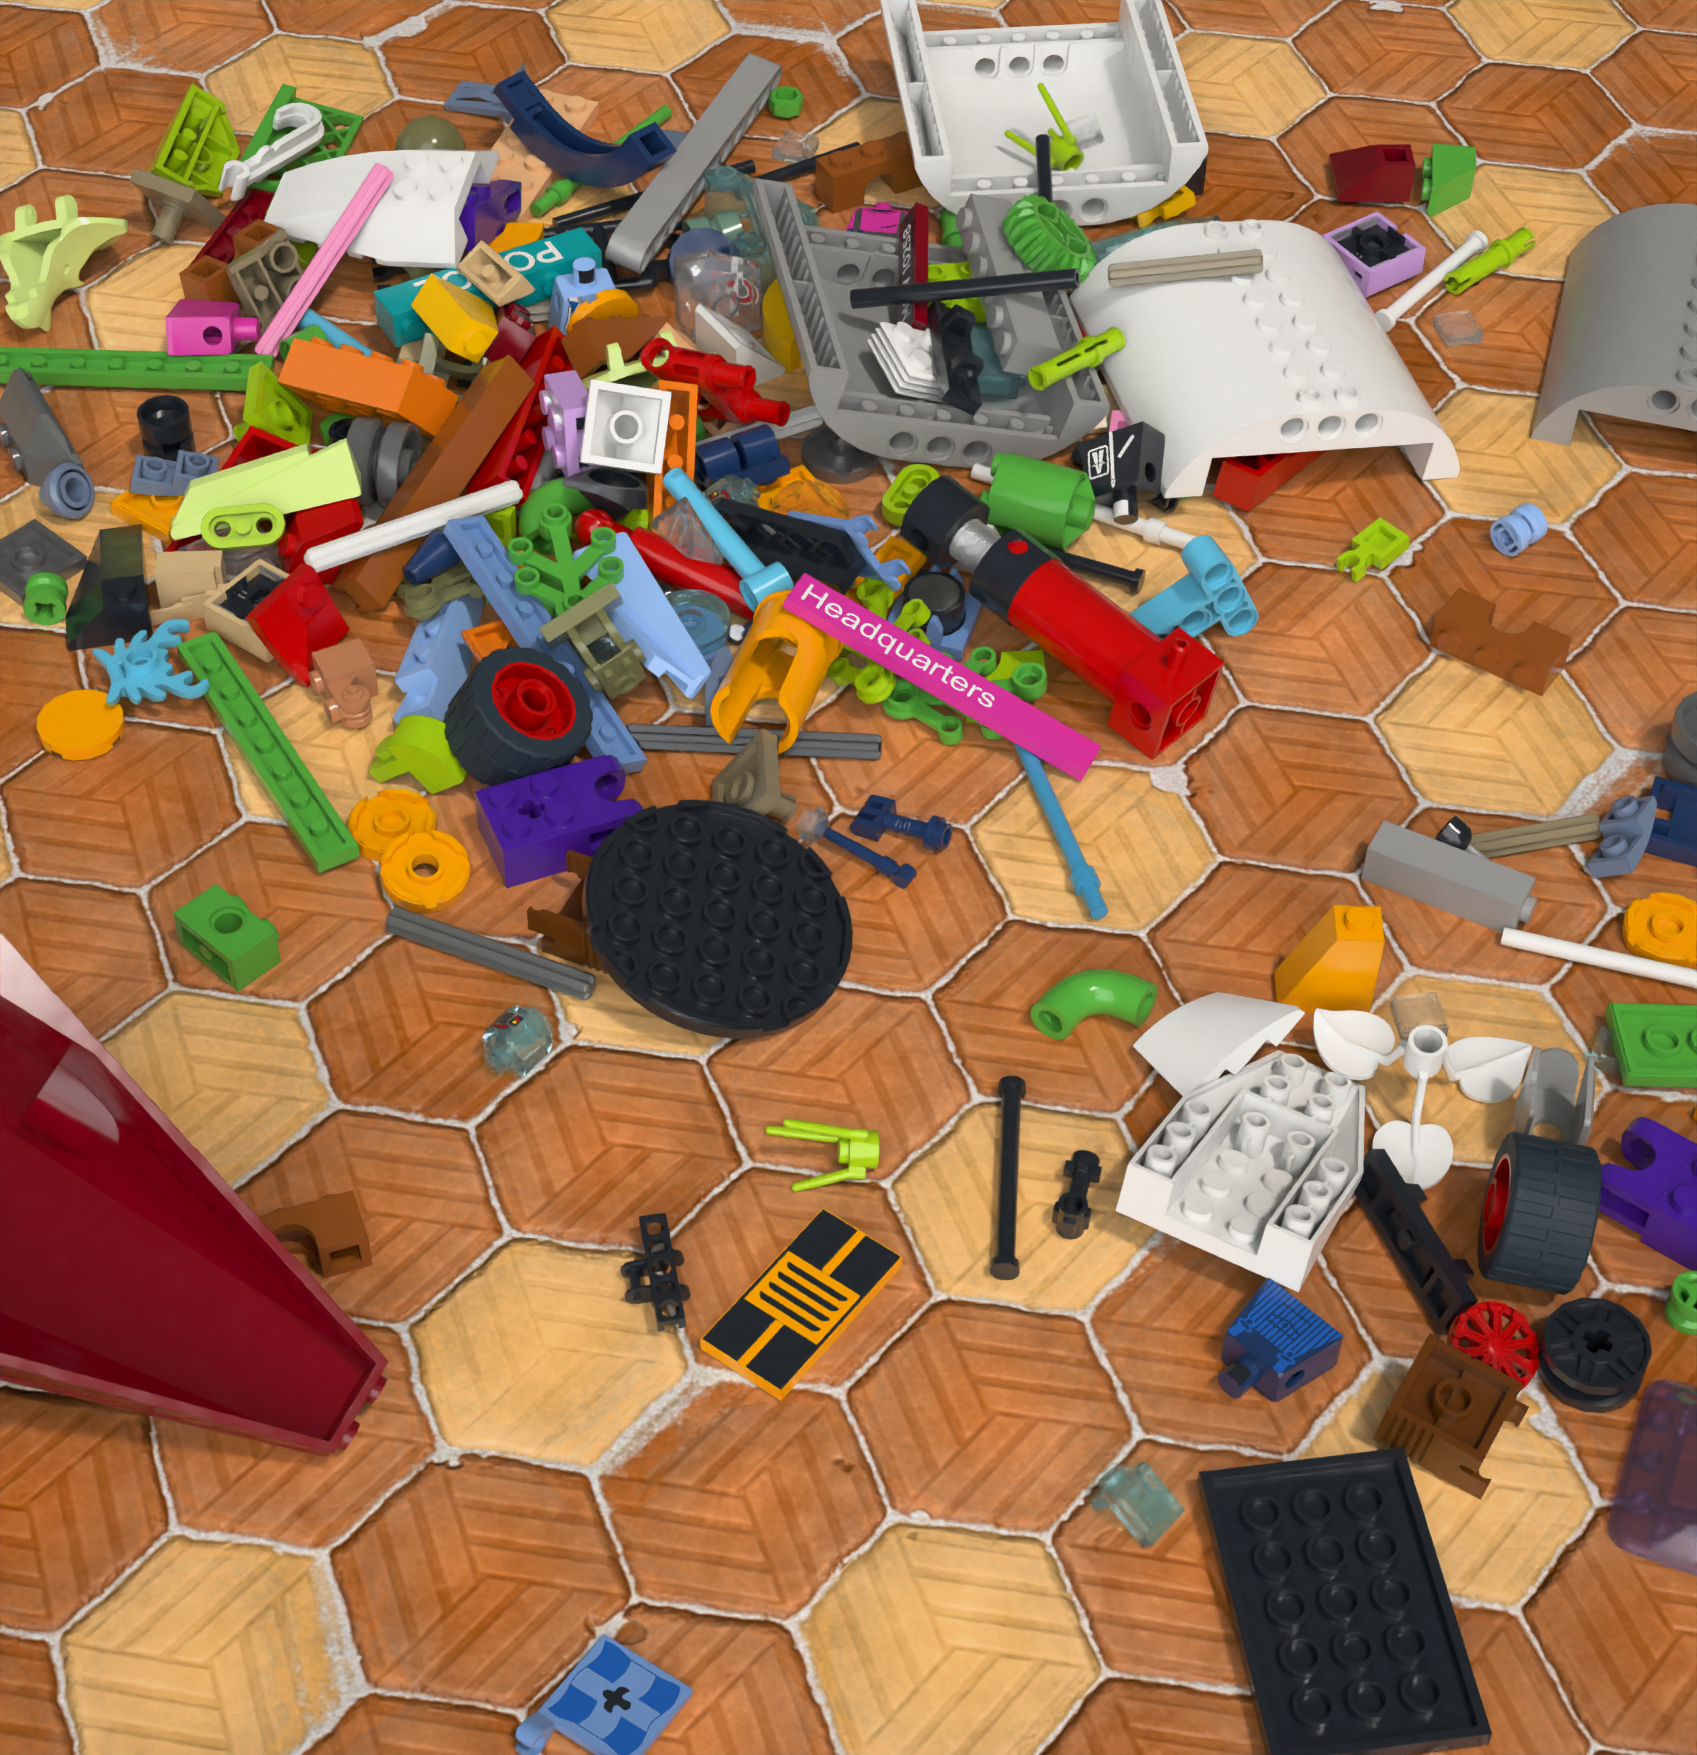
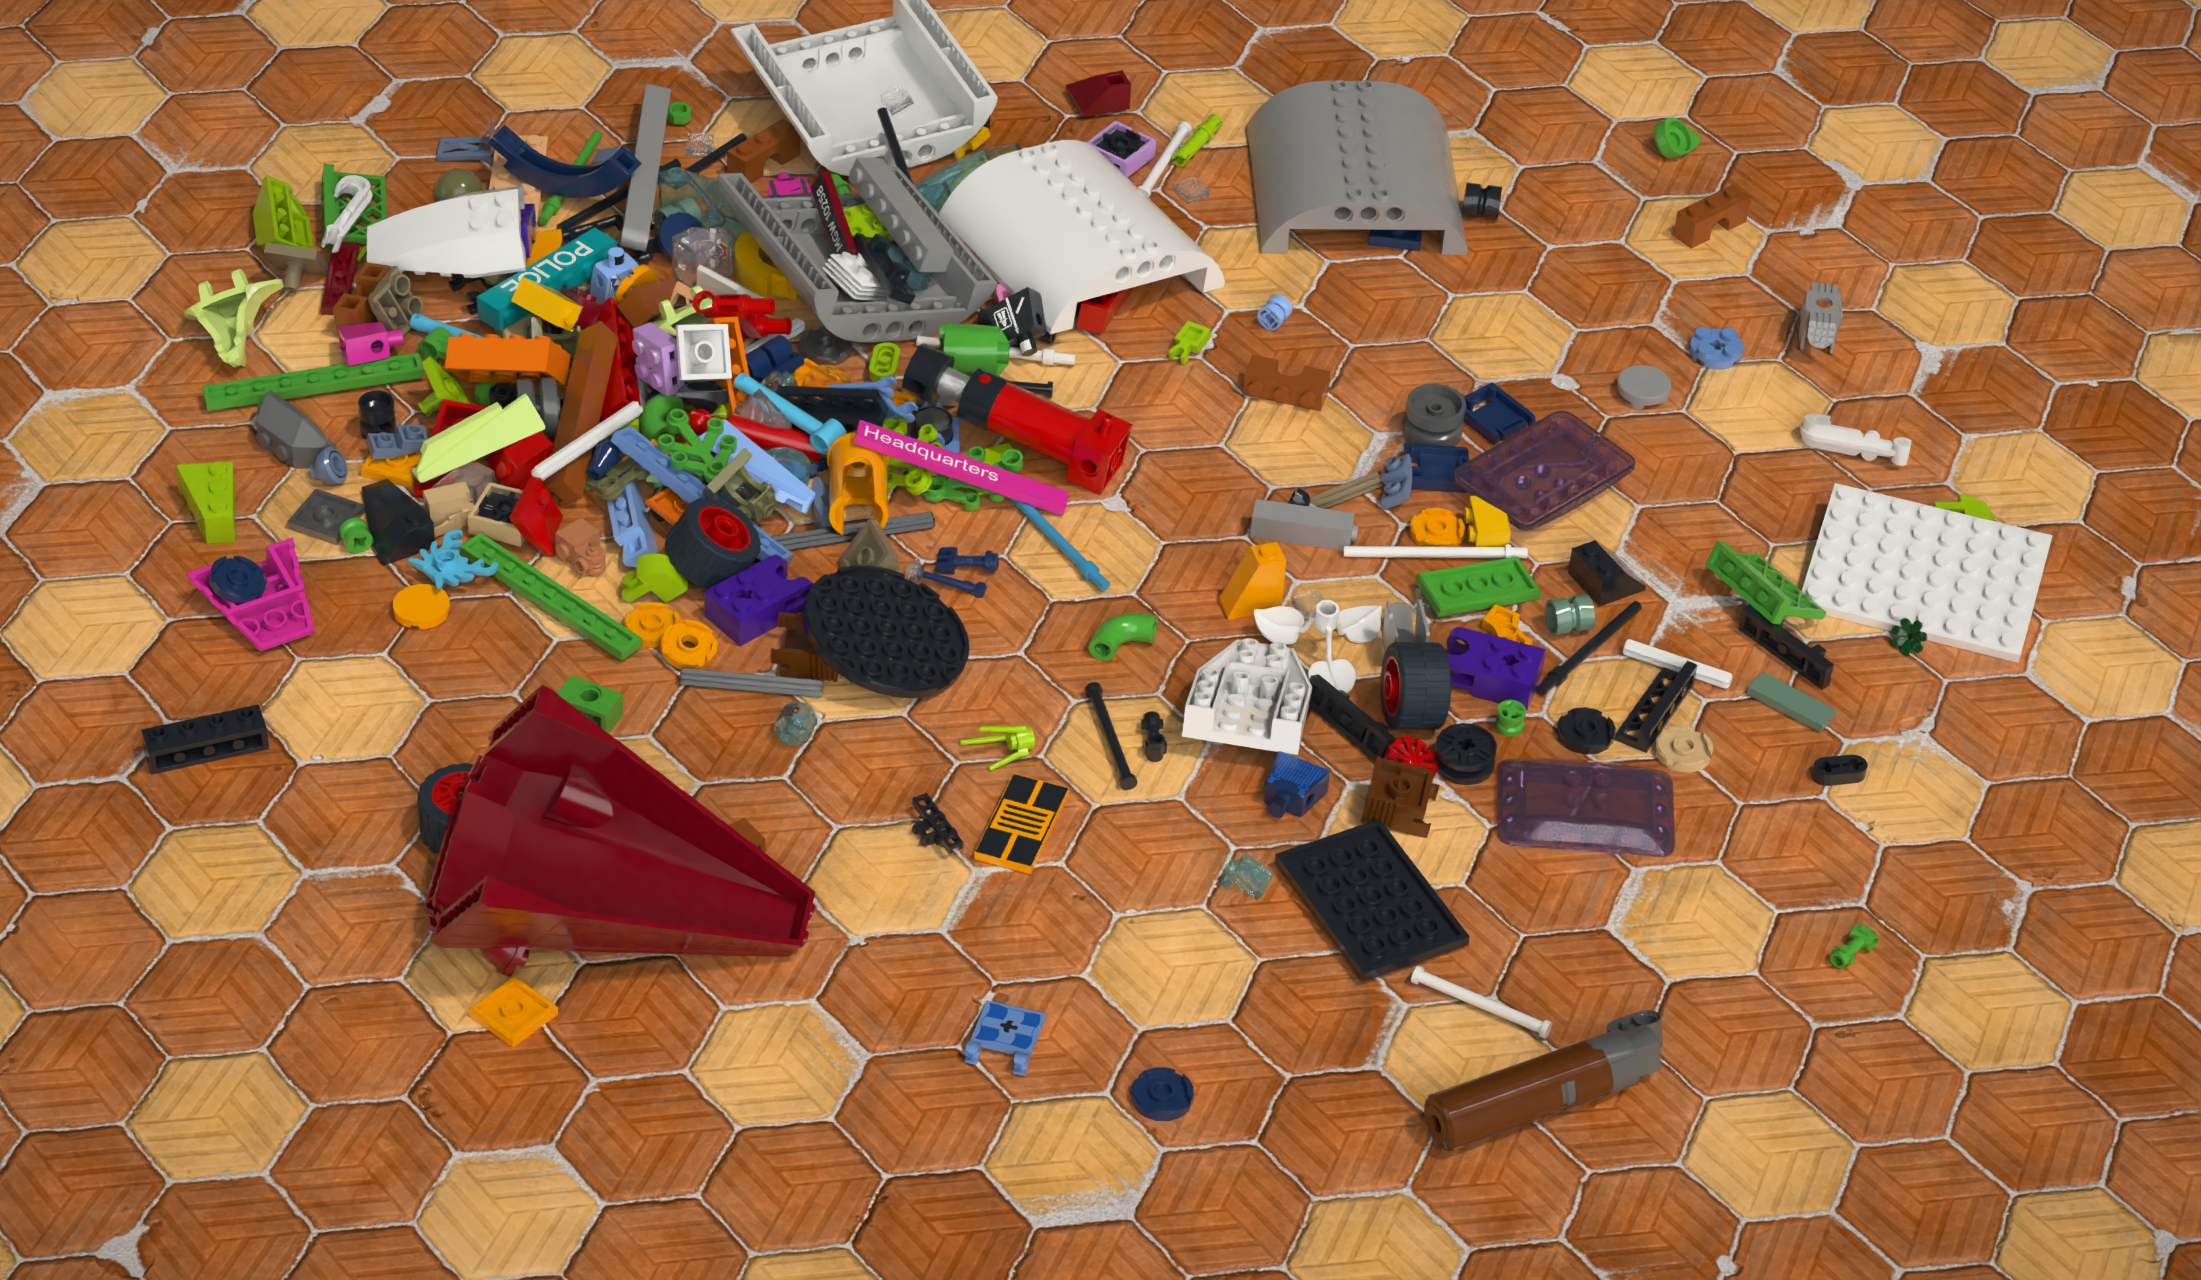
camera: 20 degrees left, 5 degrees down
lime plate [200,503,286,551] -> none
bright pink axle [254,163,394,359] -> none
tan slope [456,240,536,307] -> none
black piece [850,268,1080,309] -> none
bright green gear [1002,194,1097,290] -> none
lime plant [1004,83,1084,171] -> none
lime pin [1028,327,1126,391] -> none
axle [1108,249,1263,287] -> none
medium azure beam [1130,535,1259,640] -> none
white slope [1133,992,1305,1096] -> none
bright green slope [1421,143,1476,216] -> none

